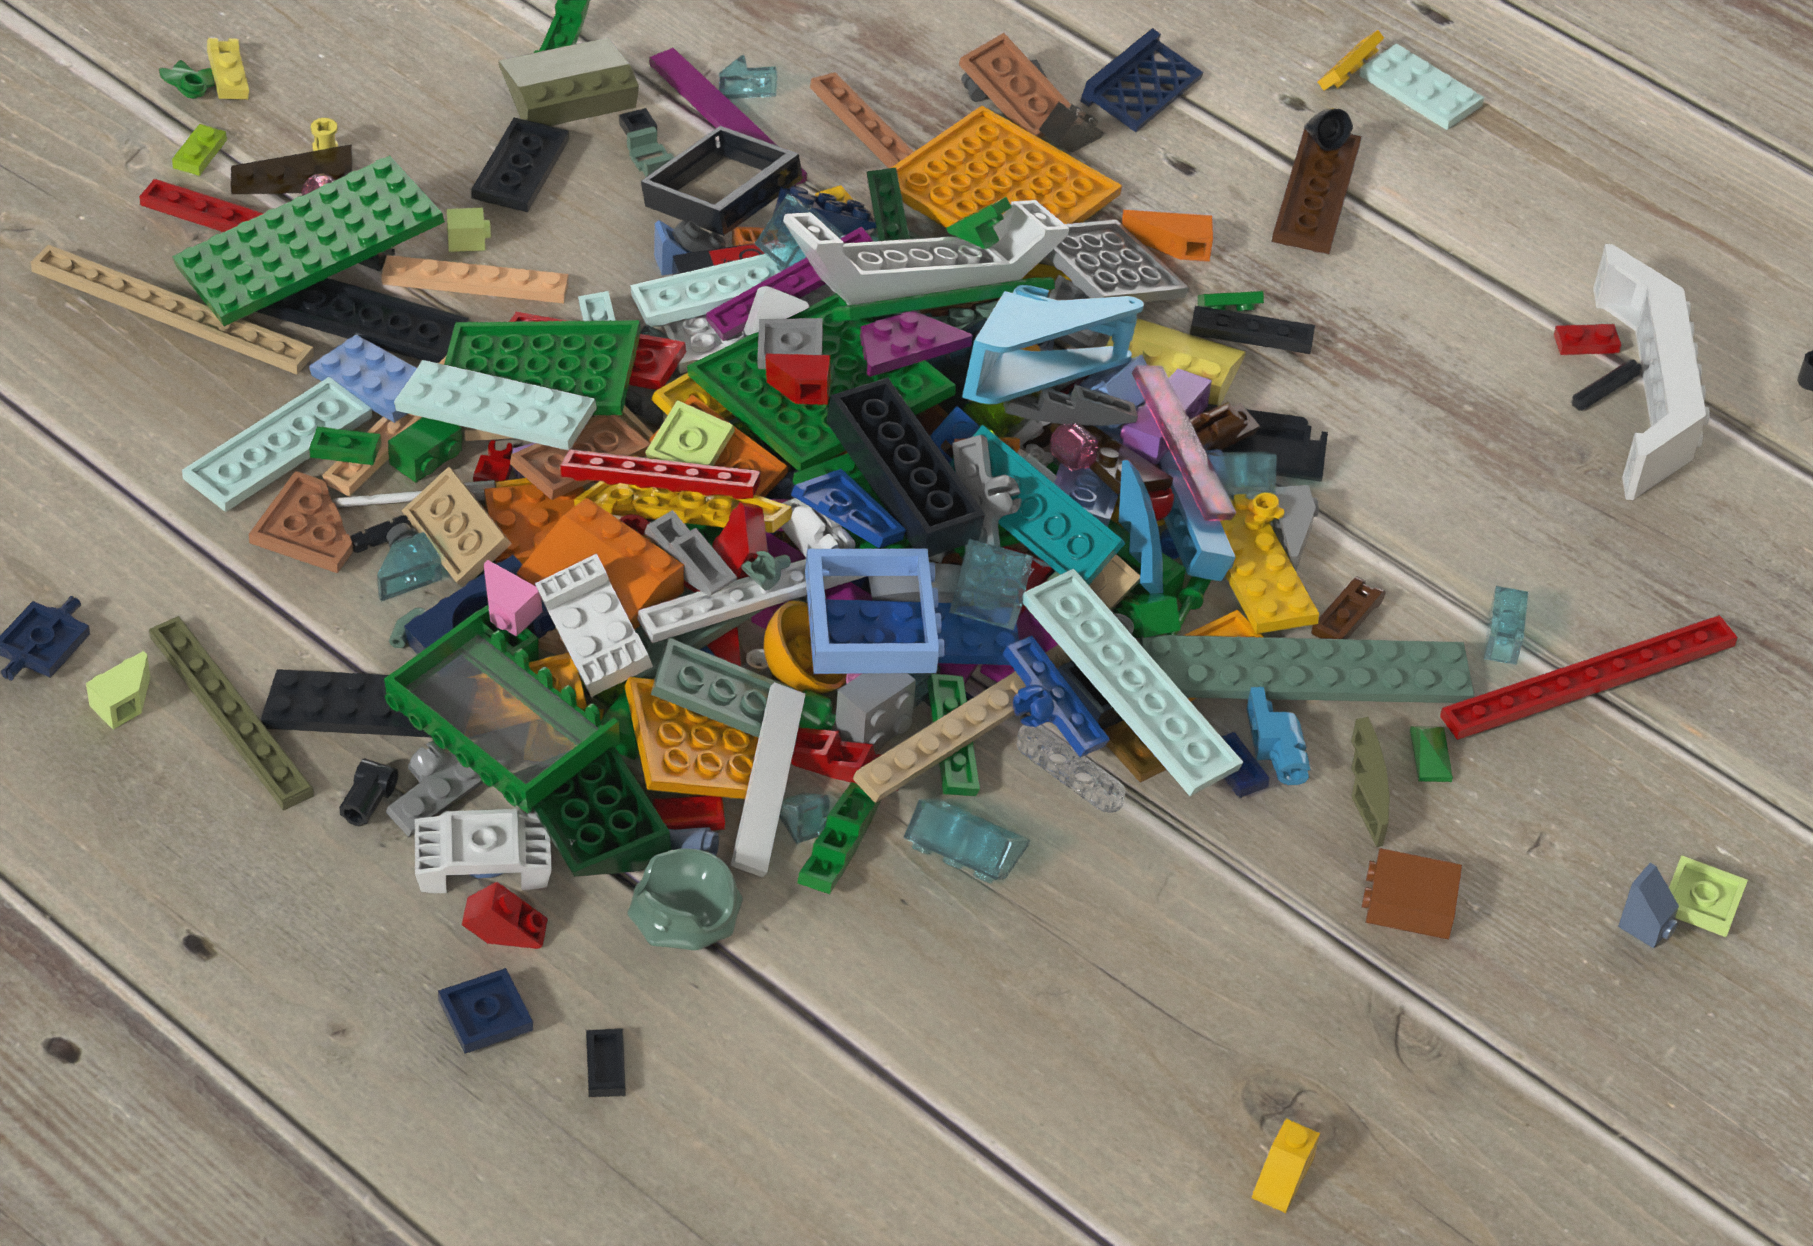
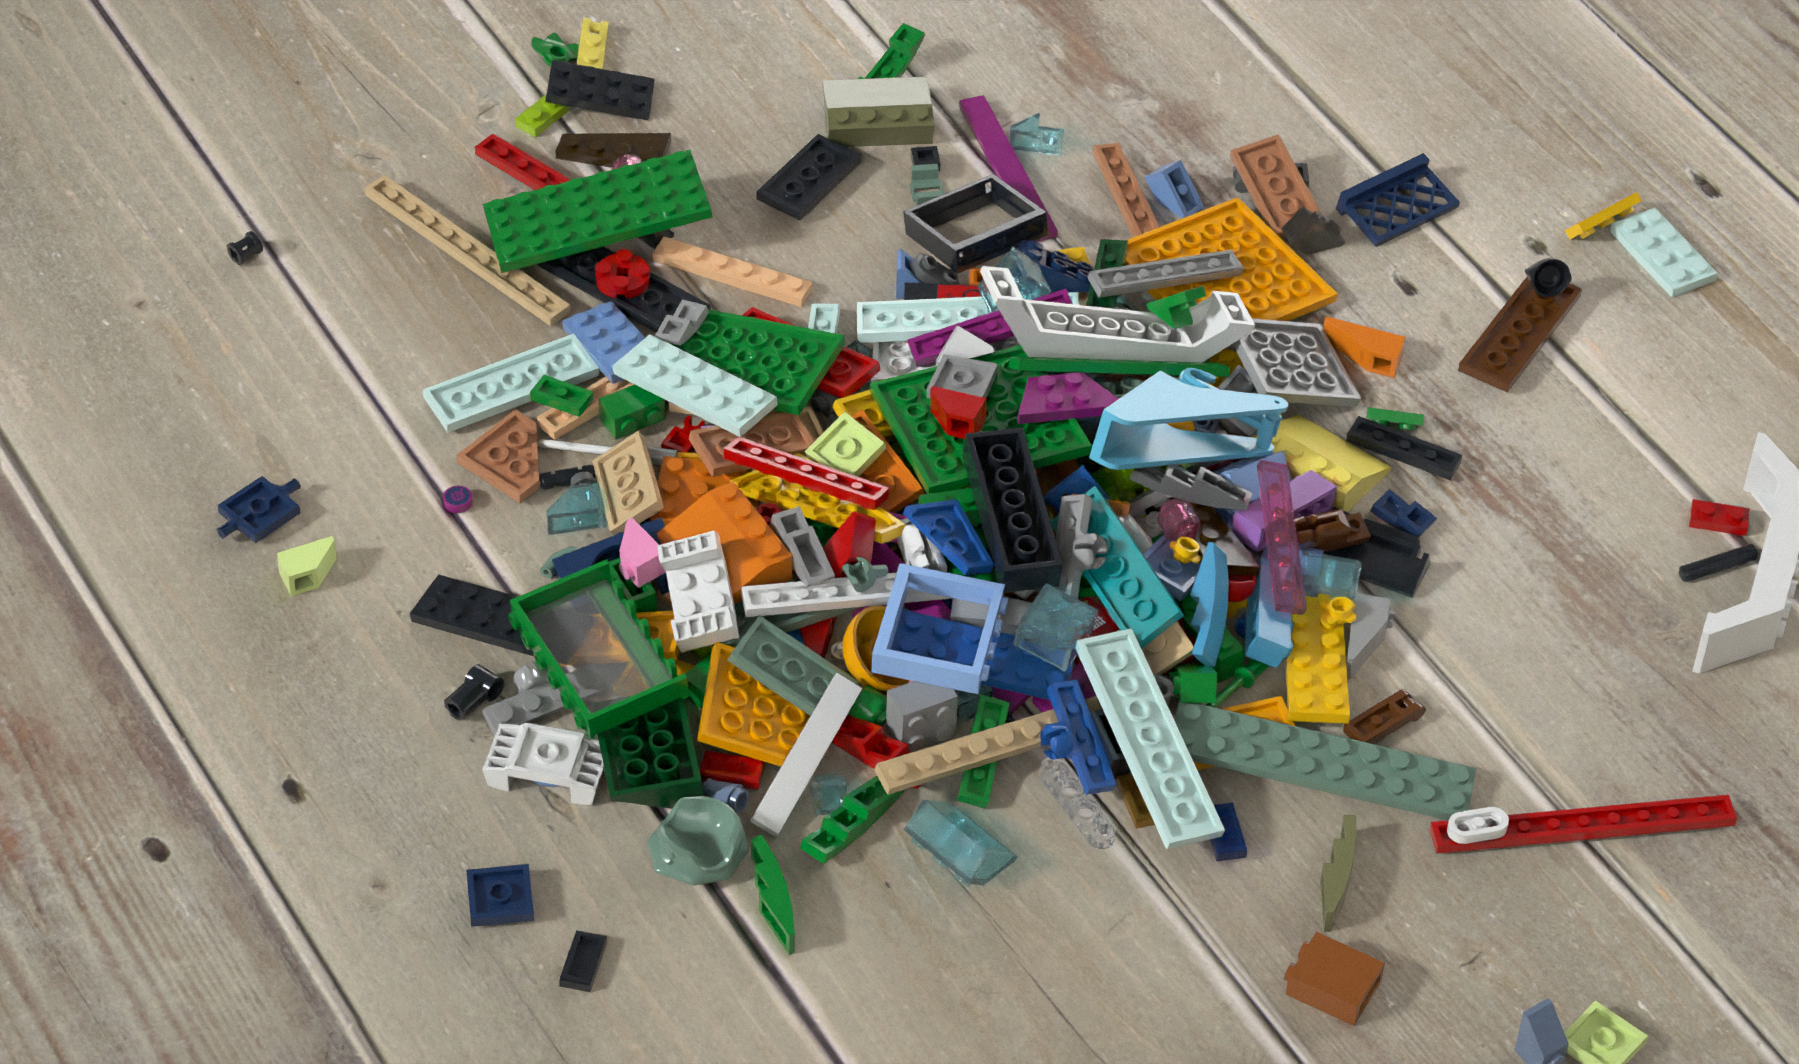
camera: 20 degrees right, 0 degrees up
olive tile [149,616,314,811] -> none
light yellow bush [311,118,338,151] -> none
yellowish green brick [446,208,491,252] -> none
red slope [462,882,548,949] -> none
dark azure plate [1246,687,1311,785] -> none
green slope [1410,726,1453,782] -> none
clear light blue brick [1484,586,1528,665] -> none
none -> tile [443,485,472,513]
none -> black plate [545,60,655,121]
none -> red plate [595,249,650,298]
none -> light grey slope [655,300,709,345]
none -> green slope [751,834,795,955]
none -> light grey tile [1088,250,1244,298]
none -> medium blue slope [1145,160,1204,219]
none -> yellow plate [1169,537,1201,563]
none -> dark blue slope [1370,489,1437,537]
none -> white plate [1447,807,1509,844]

